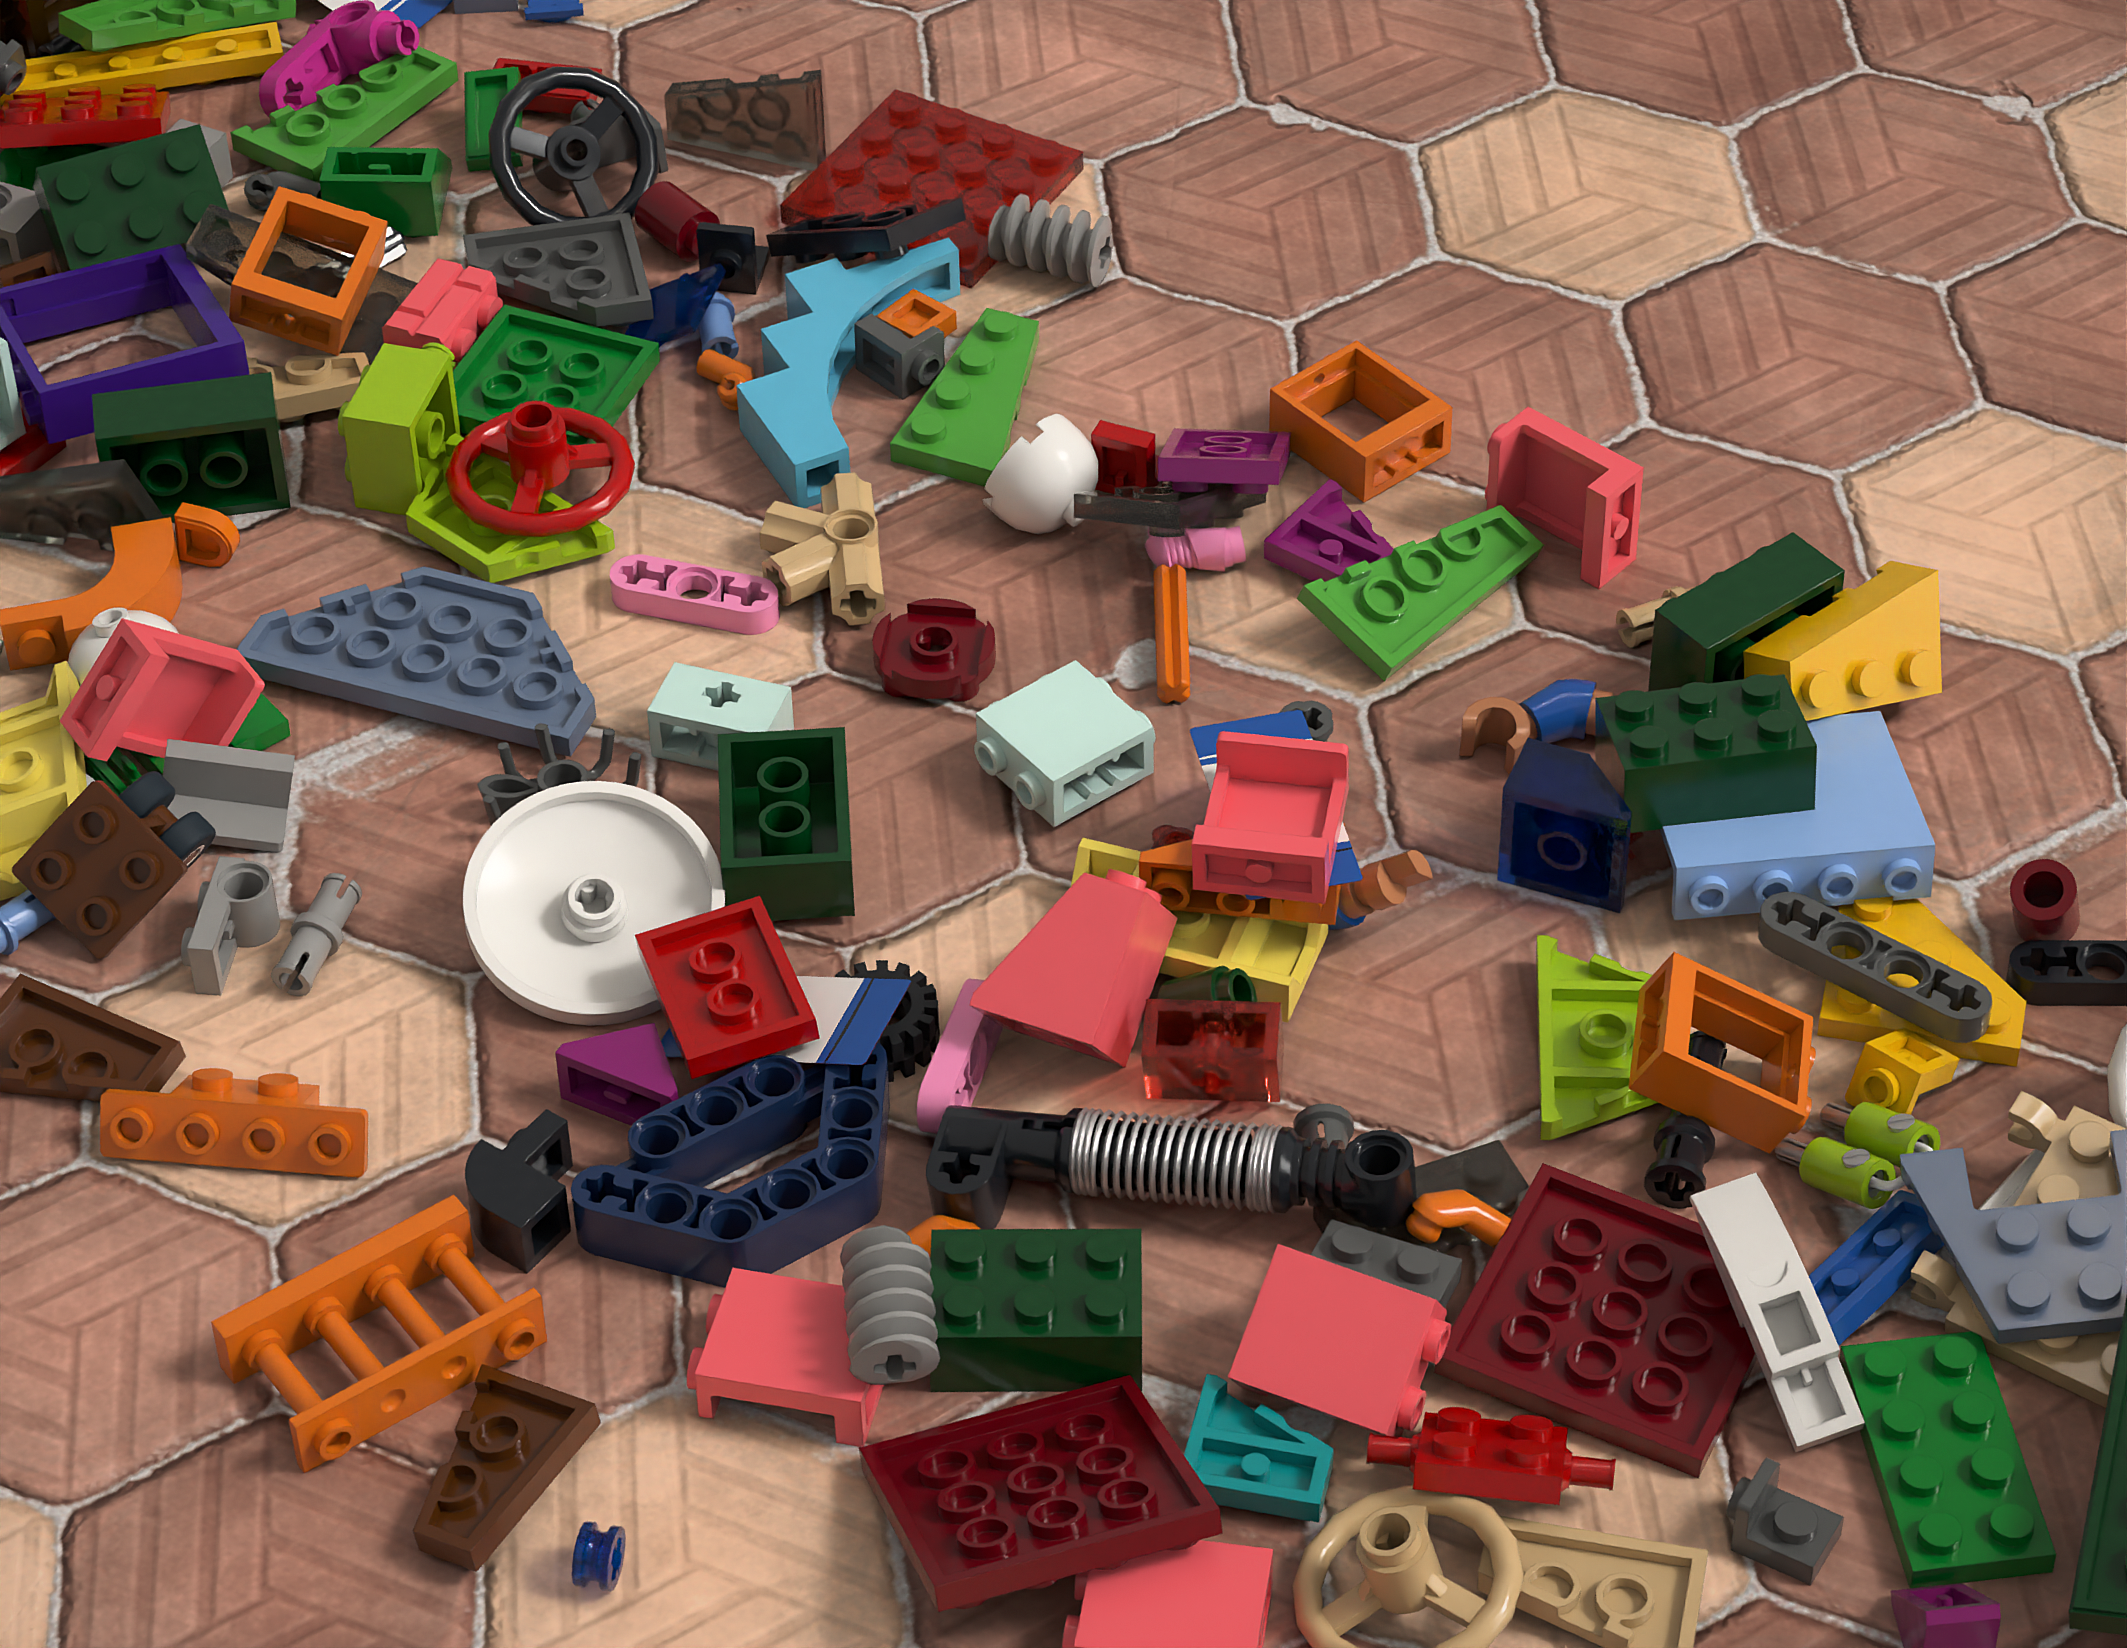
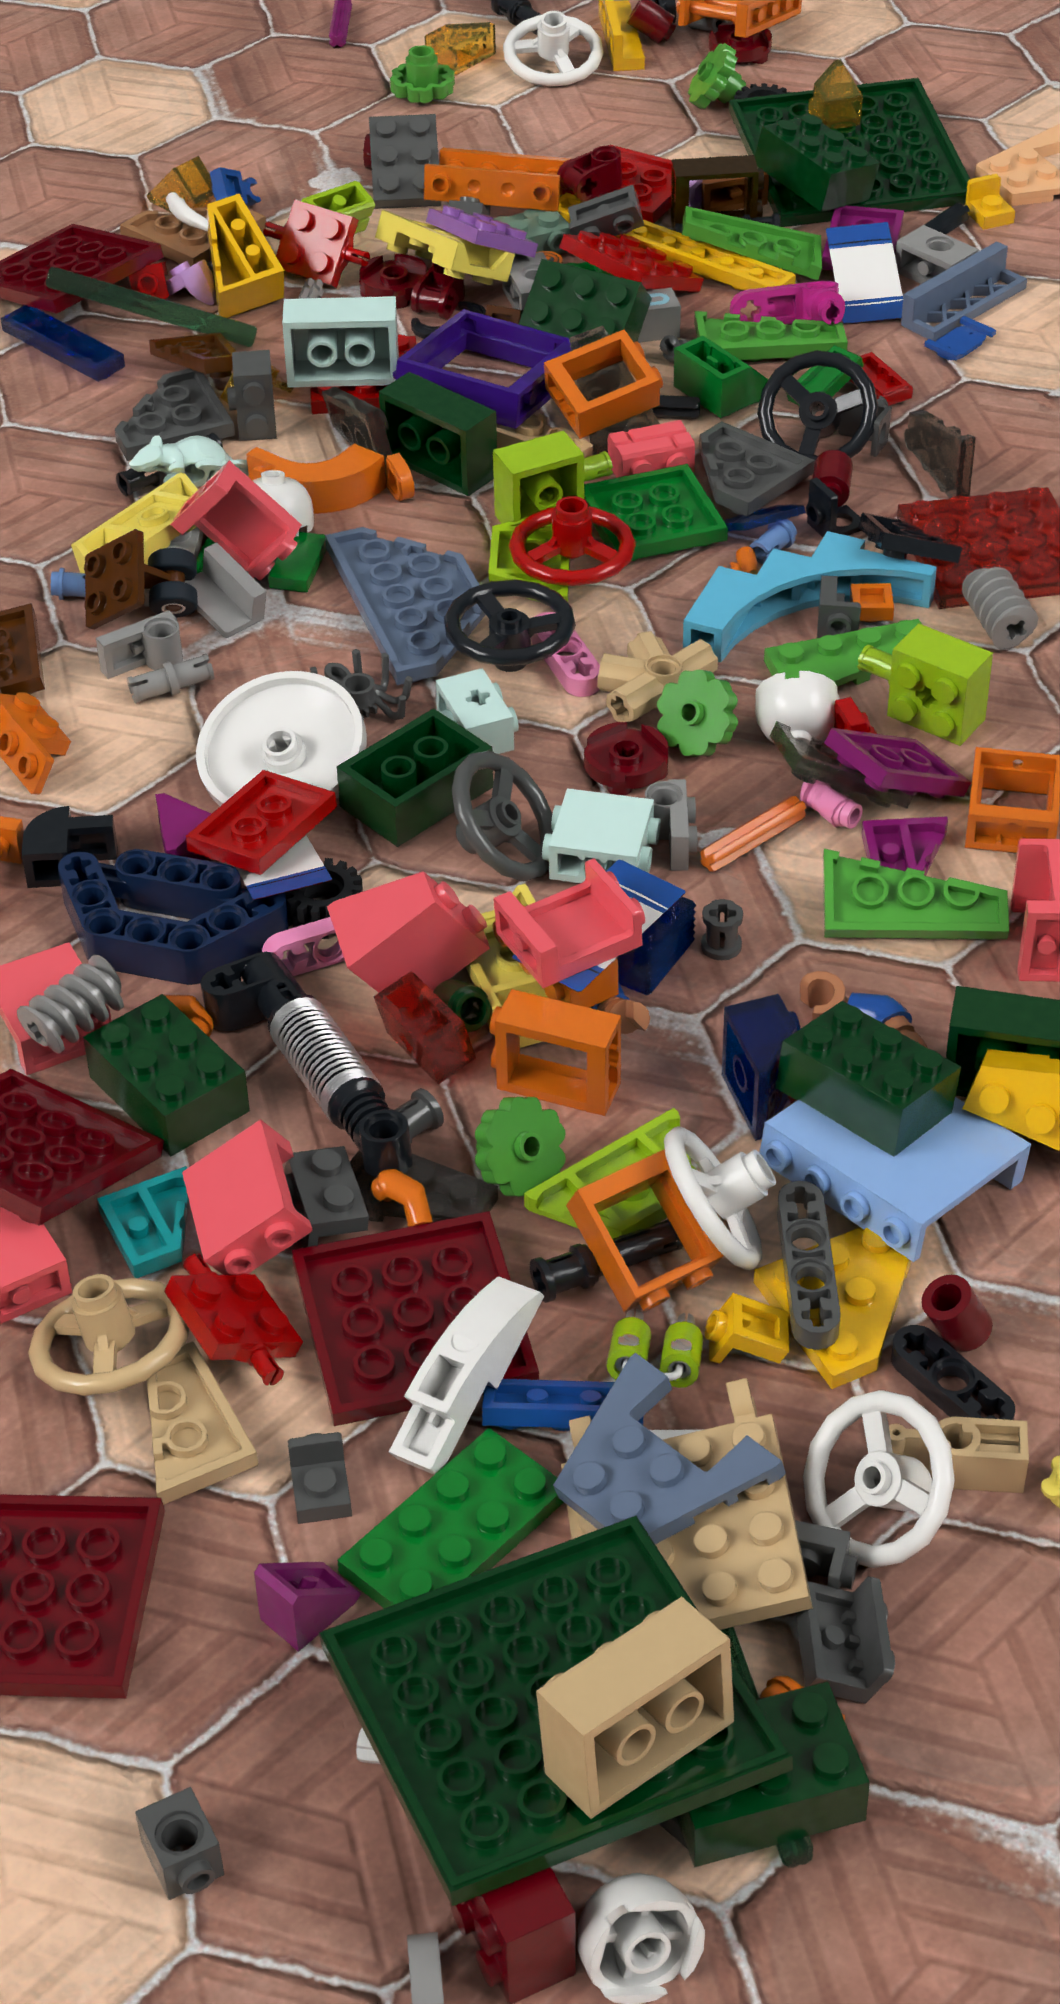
camera: 50 degrees right, 0 degrees up
none -> black piece [444,580,576,672]
none -> dark grey piece [451,751,553,882]
none -> bright green plant [475,1097,566,1197]
none -> orange window [490,989,621,1116]
none -> light grey plate [645,779,698,871]
none -> bright green plant [657,669,738,757]
none -> white piece [664,1126,776,1270]
none -> lime brick [857,623,993,746]

